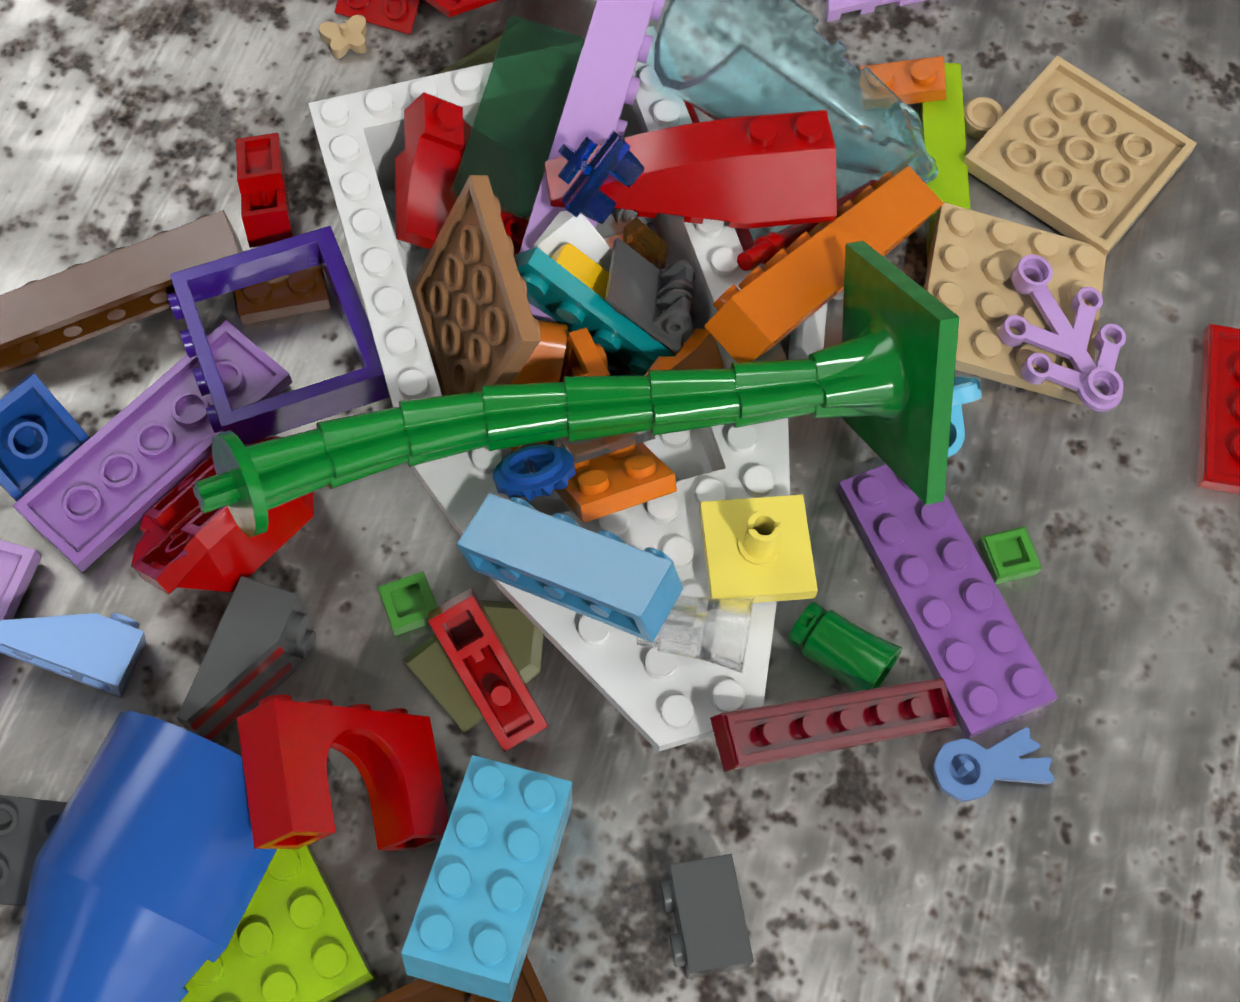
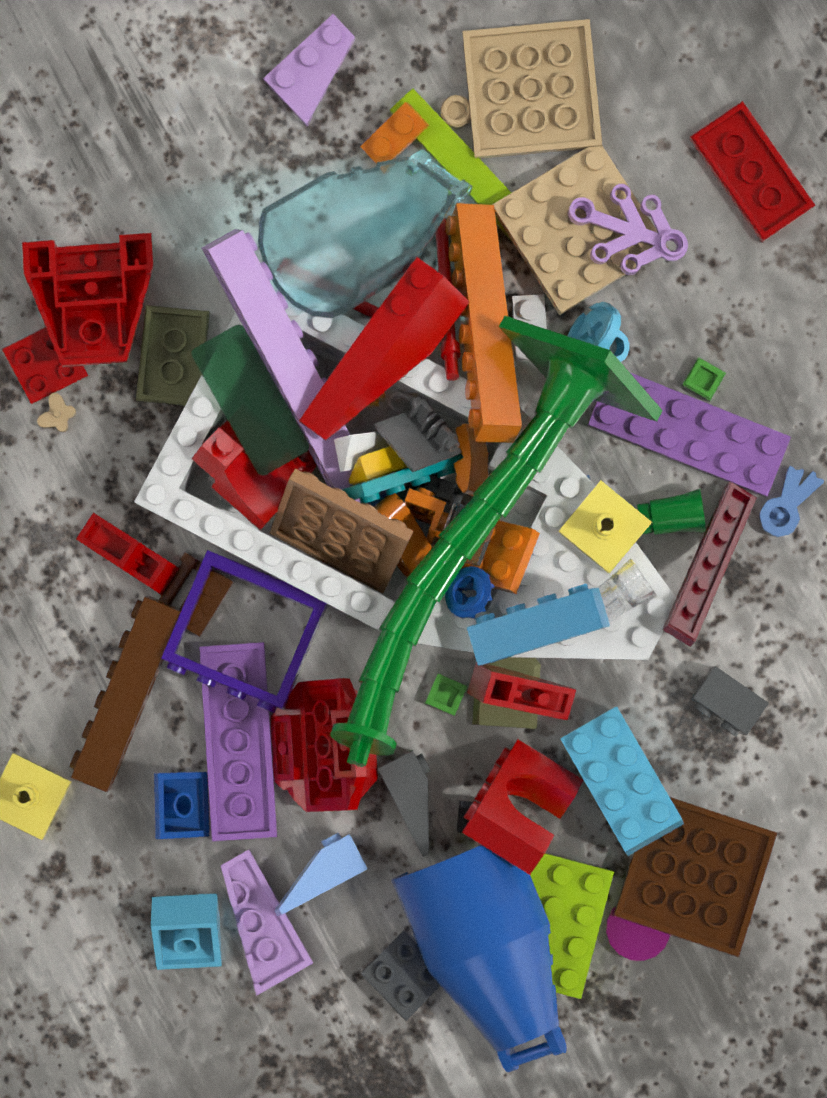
camera: 40 degrees left, 20 degrees up
clear blue hips [558,130,645,224] -> none

